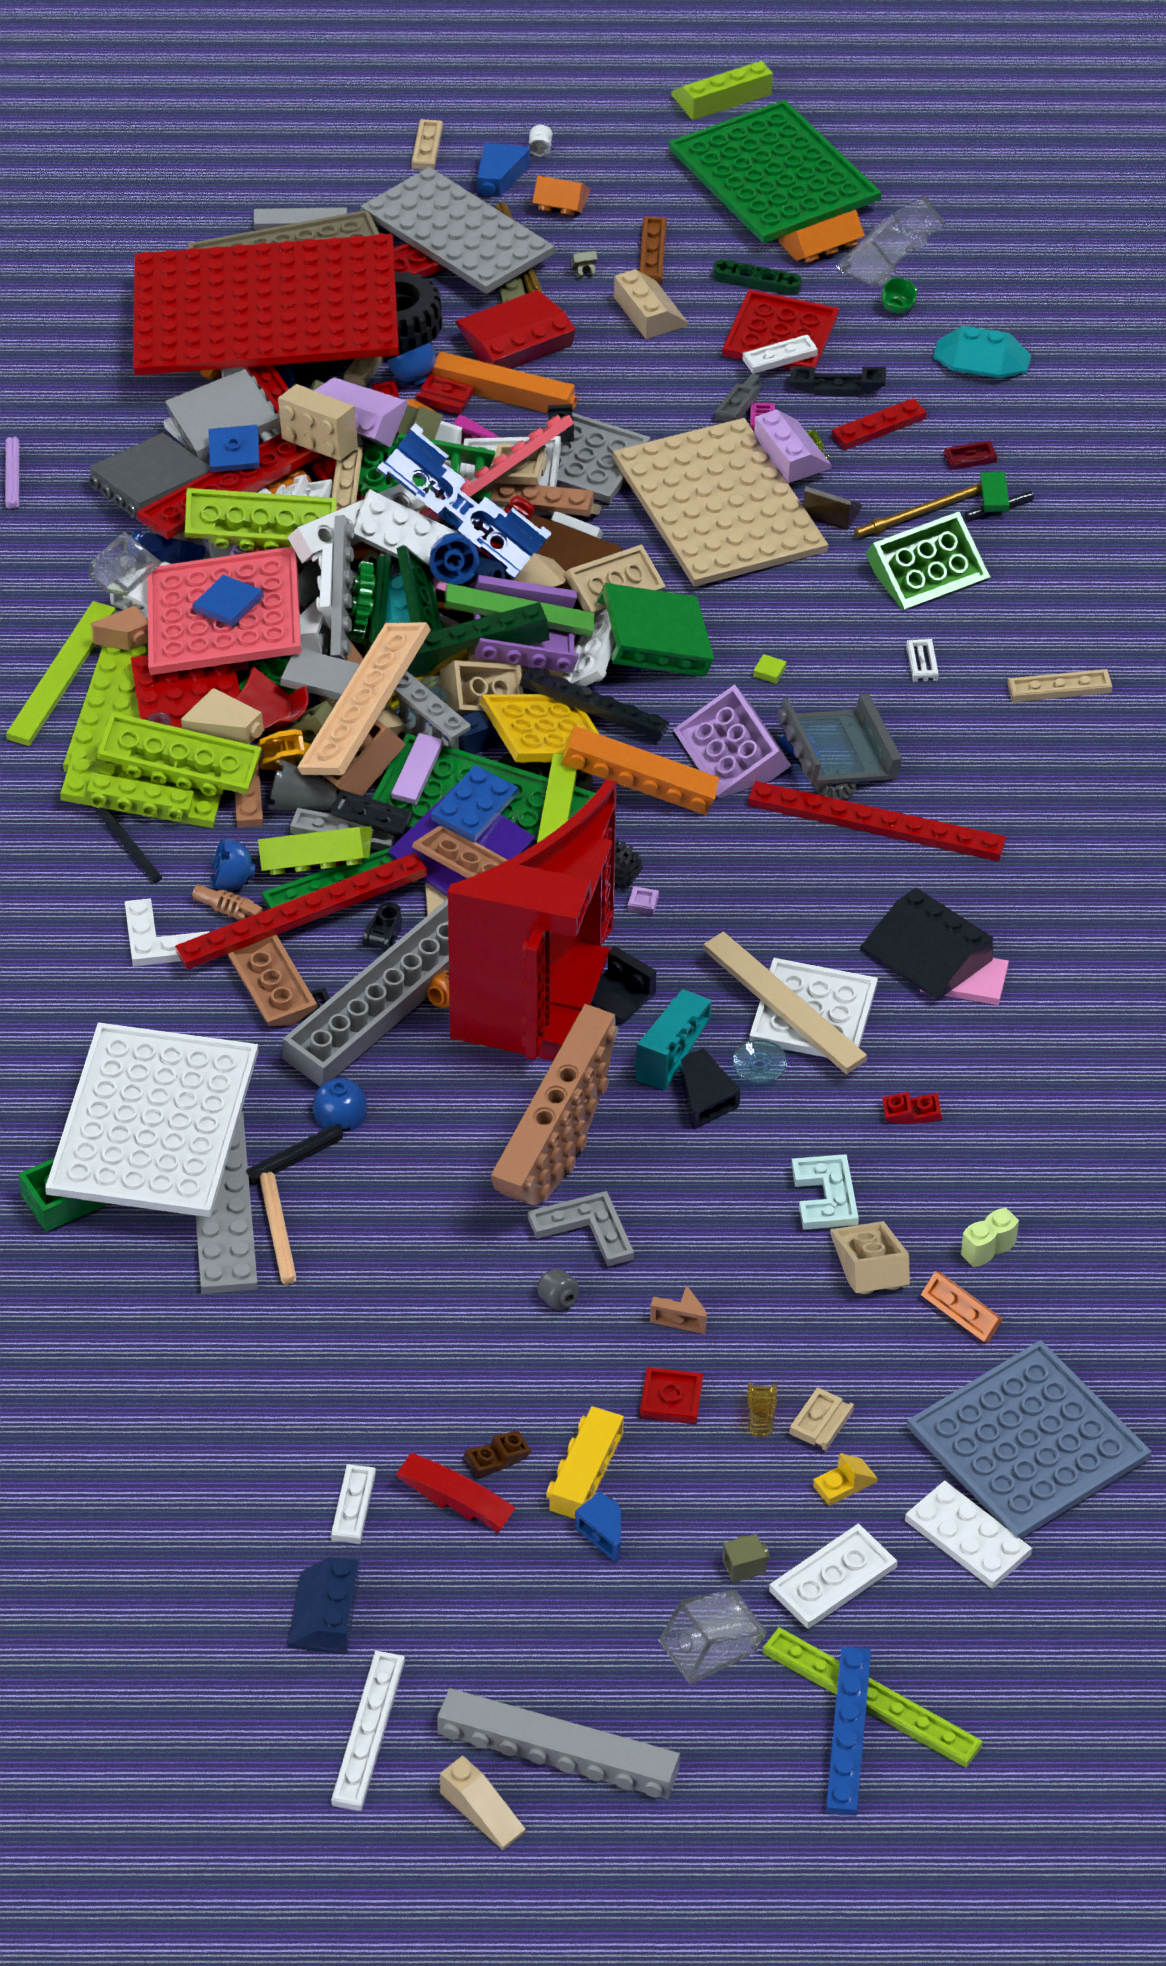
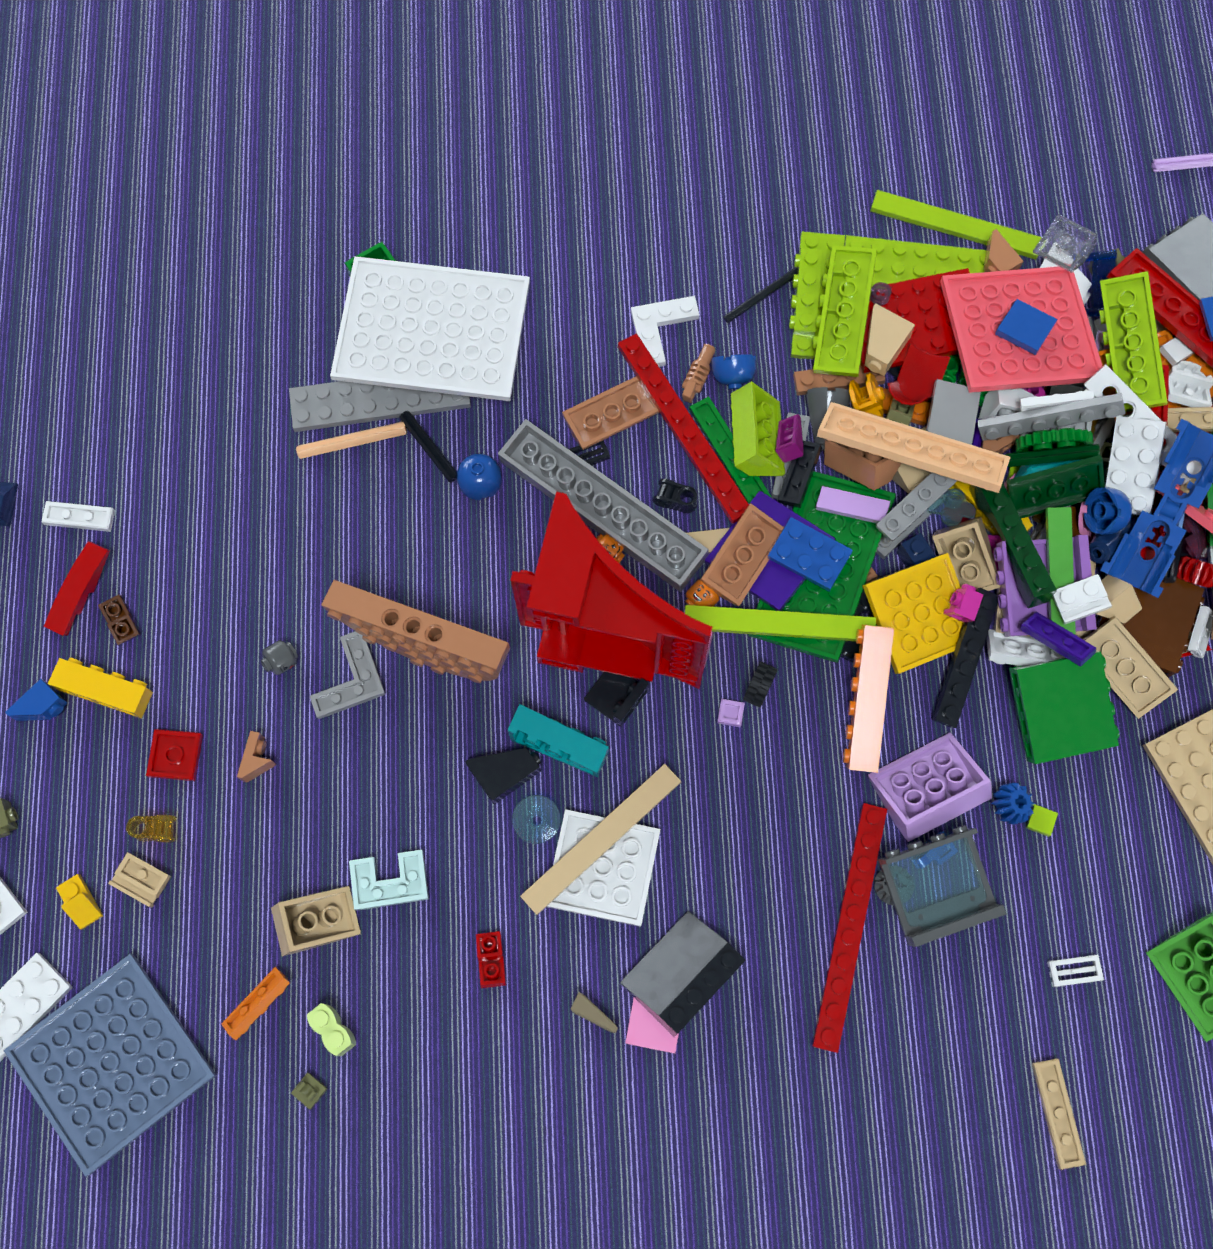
camera: 90 degrees right, 25 degrees up
none -> olive tile [291,1072,328,1110]
none -> dark tan slope [571,992,618,1034]
none -> magenta slope [776,414,803,462]
none -> dark pink brick [943,584,983,622]
none -> blue gear [991,783,1035,825]
none -> dark purple tile [1021,612,1096,667]
none -> white plate [1053,574,1112,625]

